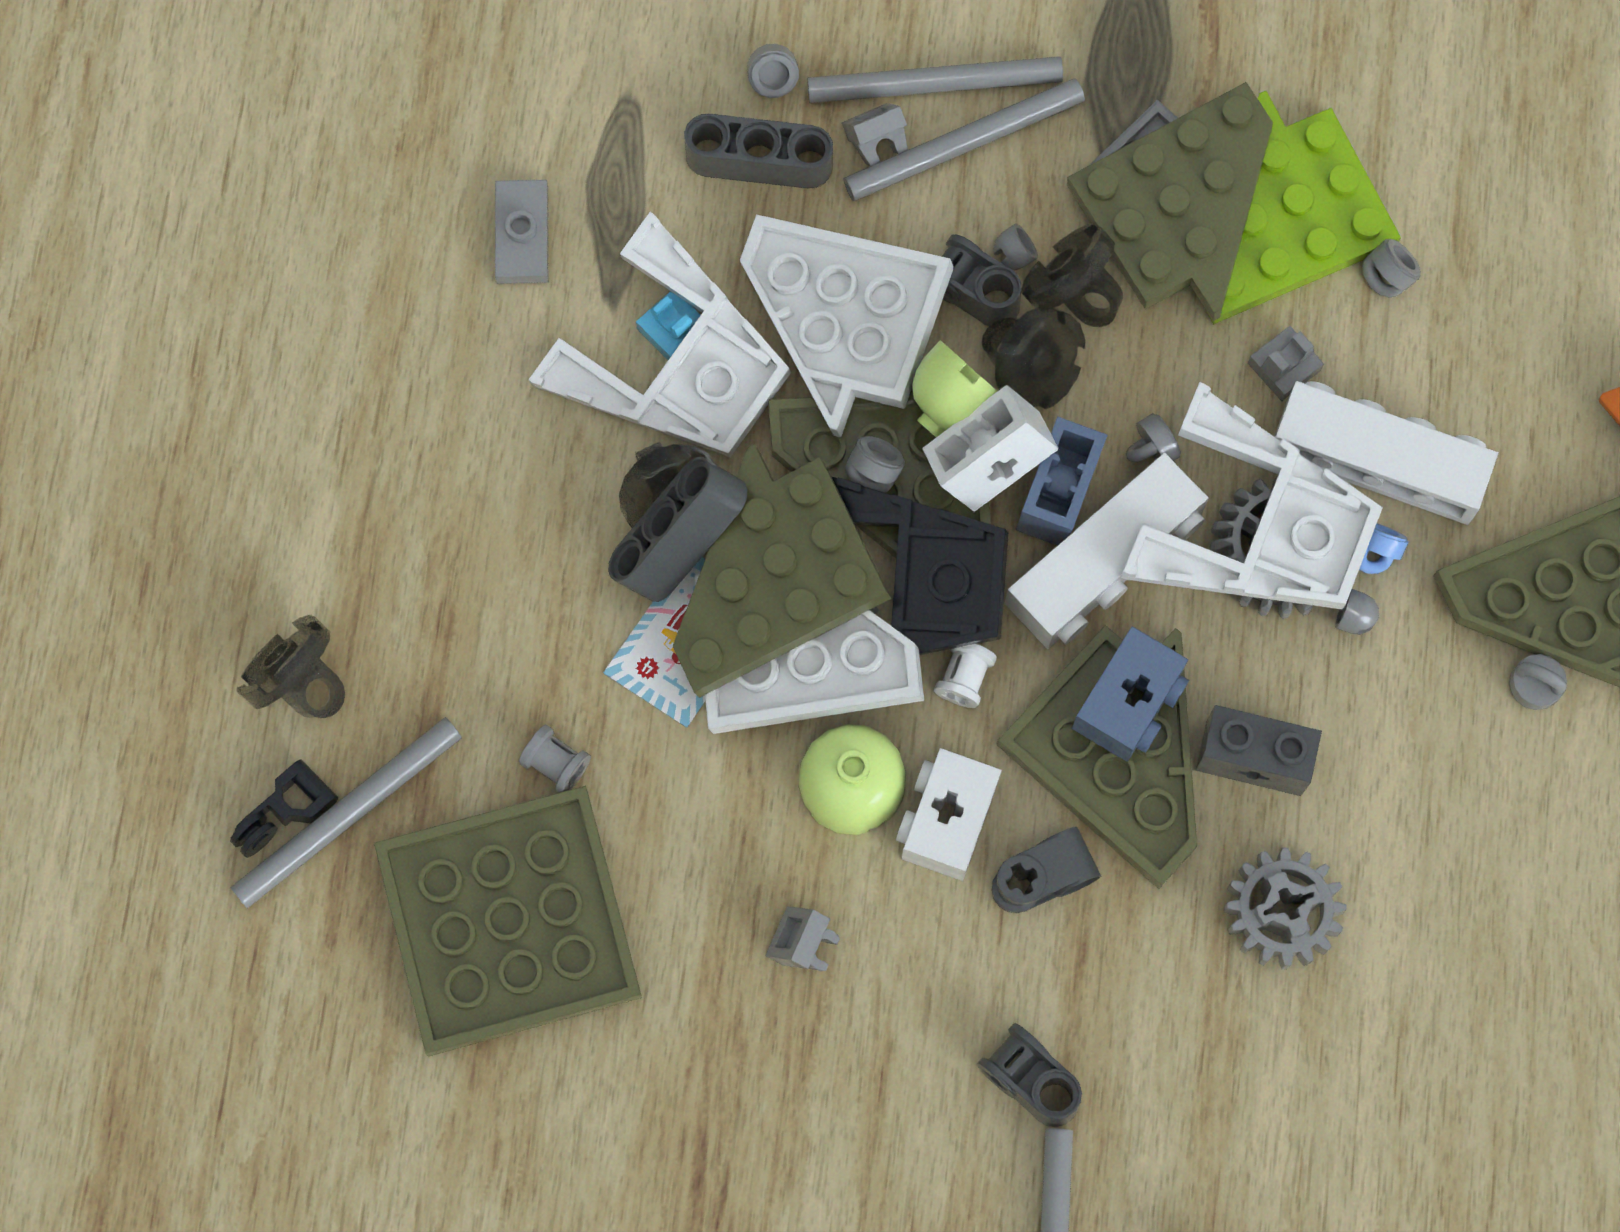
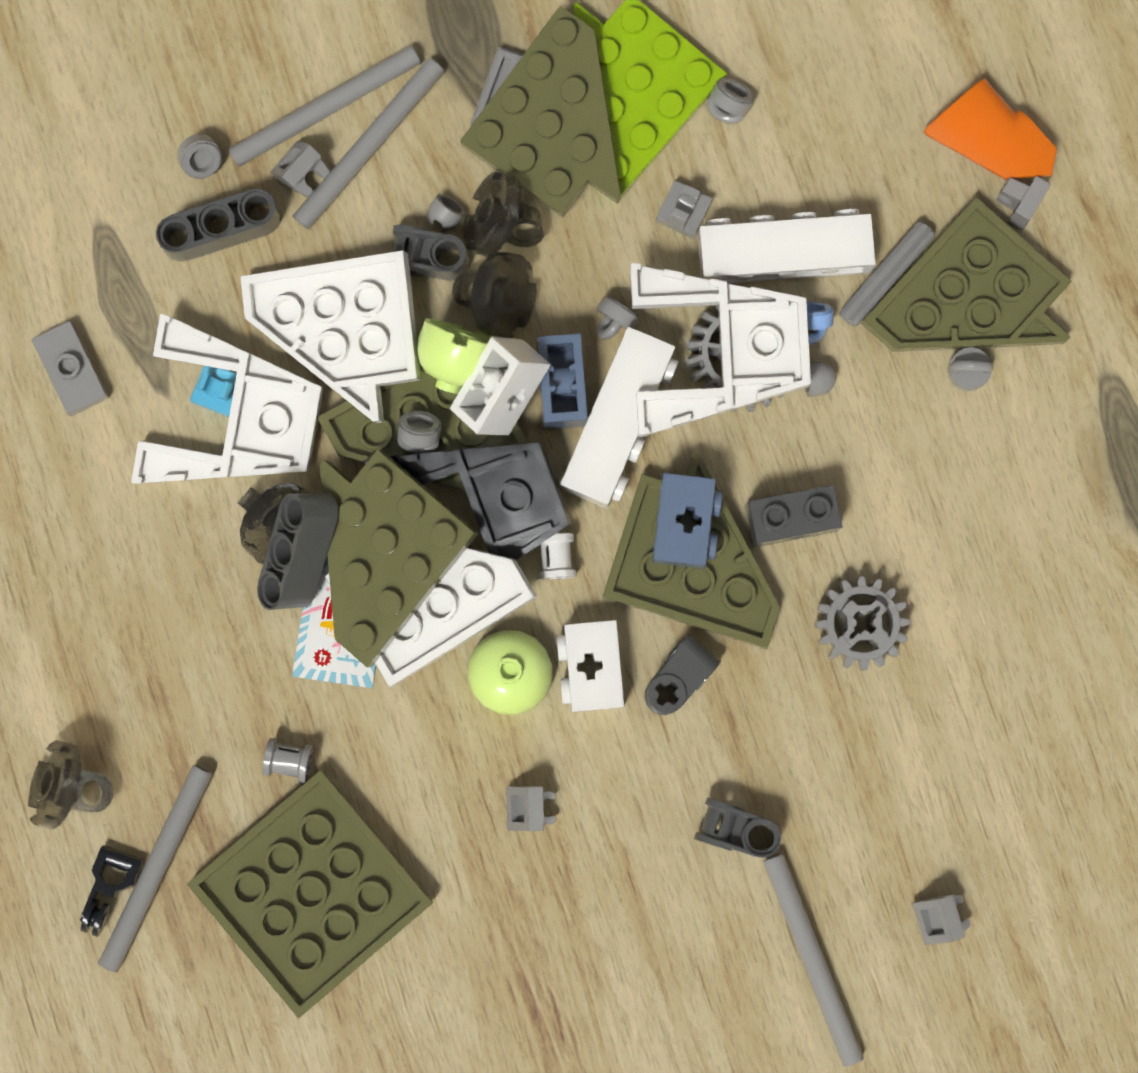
camera: 25 degrees left, 10 degrees up
none -> light grey axle [840,221,935,327]

